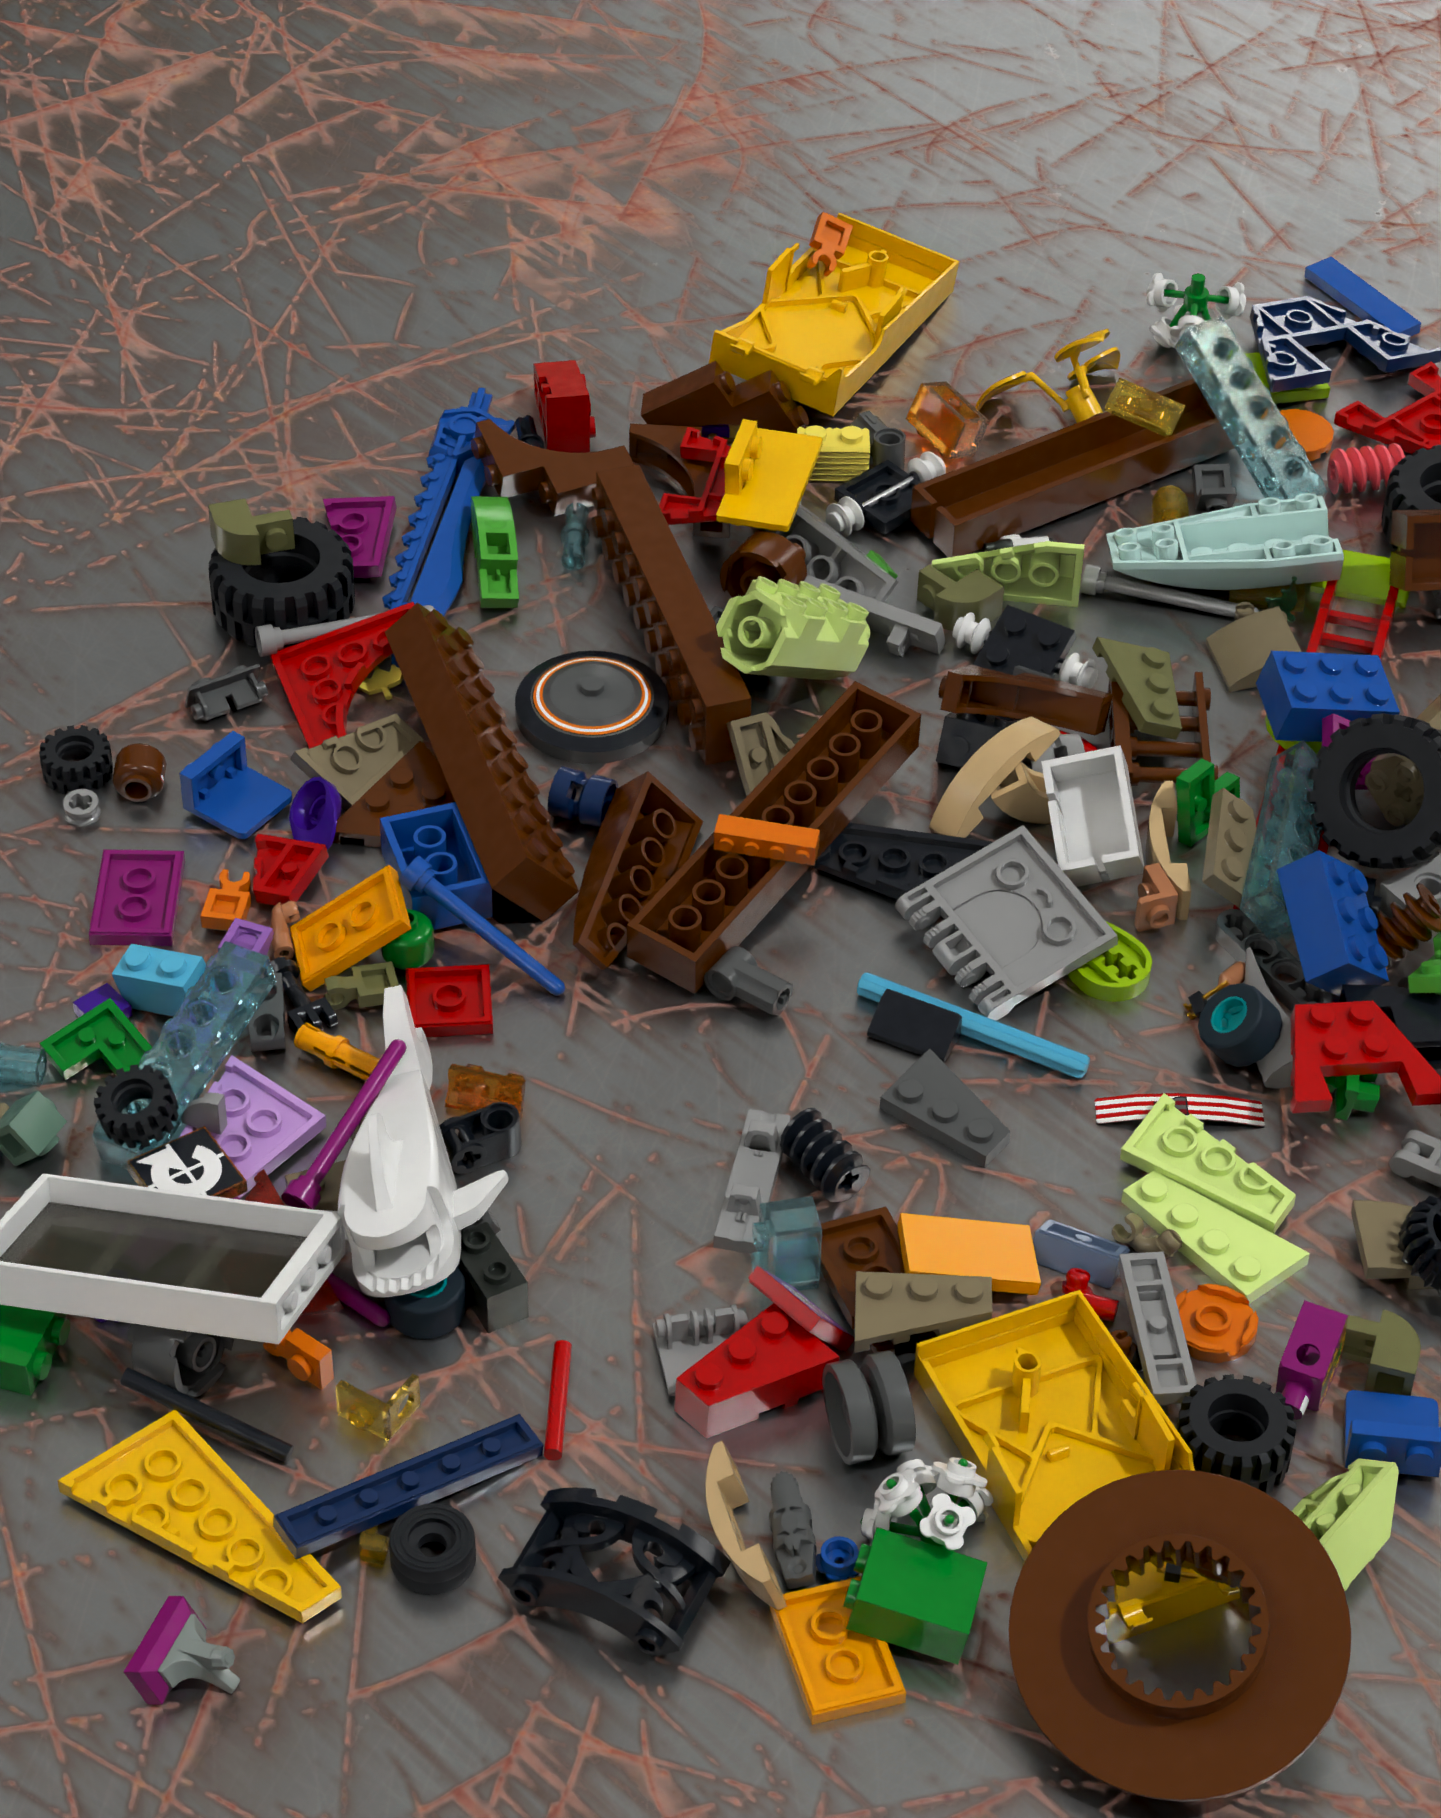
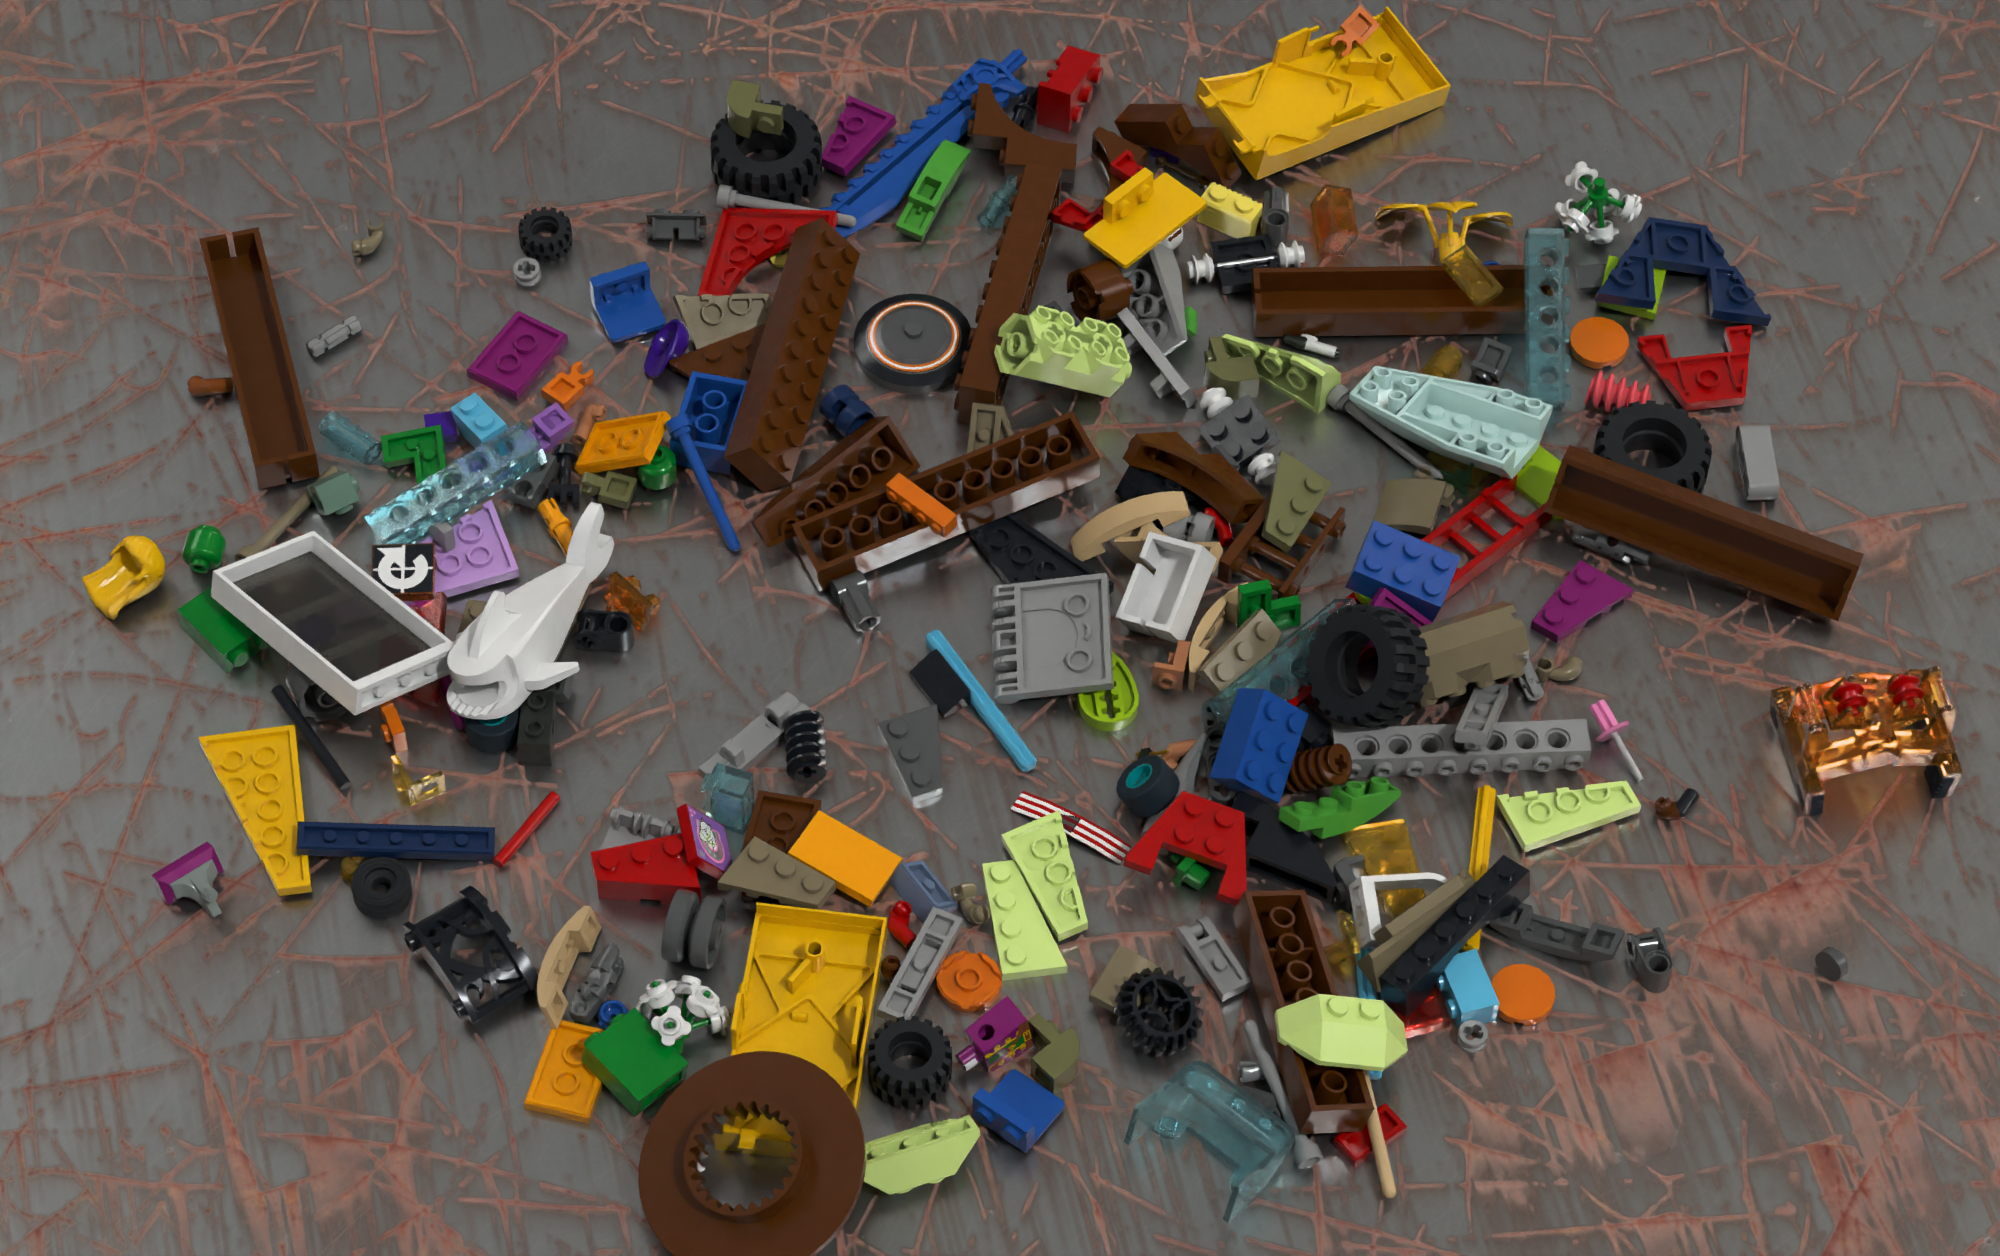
camera: 30 degrees right, 10 degrees up
black tyre [94,1065,179,1149] -> none
reddish brown head [112,743,167,802] -> none
red wing [253,833,329,905] -> none
magenta piece [281,1039,407,1210] -> none
red tile [406,964,493,1037] -> none
blue tile [1304,257,1421,336] -> none

